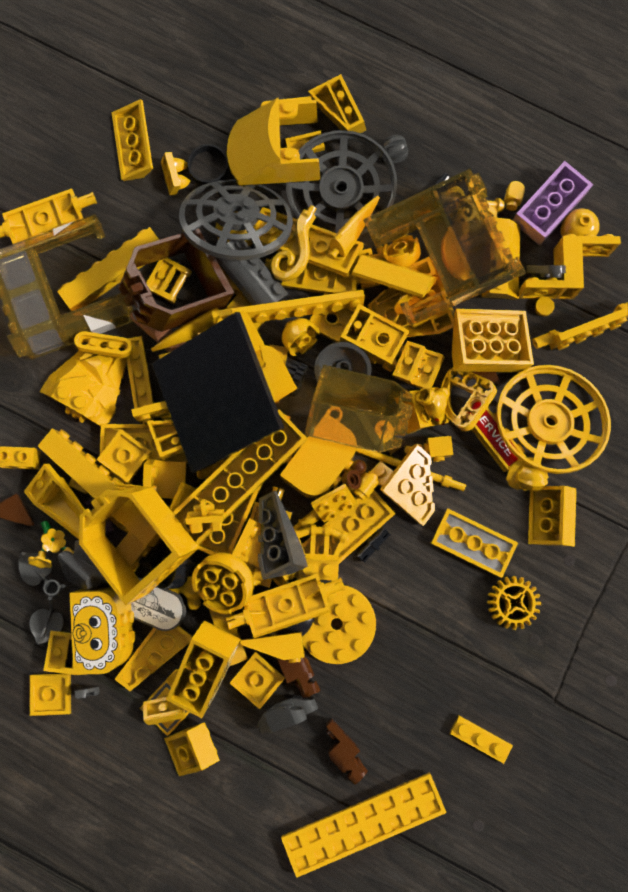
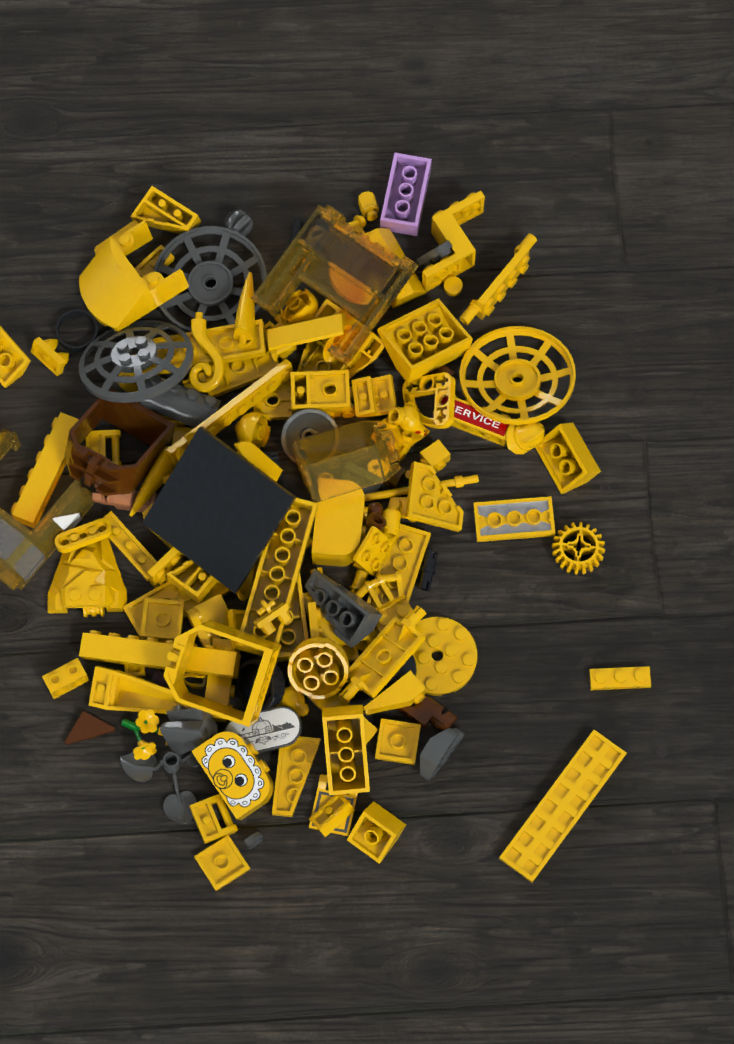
camera: 30 degrees left, 10 degrees down
reddish brown plate [326,718,368,785] -> none
yellow cylinder [560,208,600,237] -> none

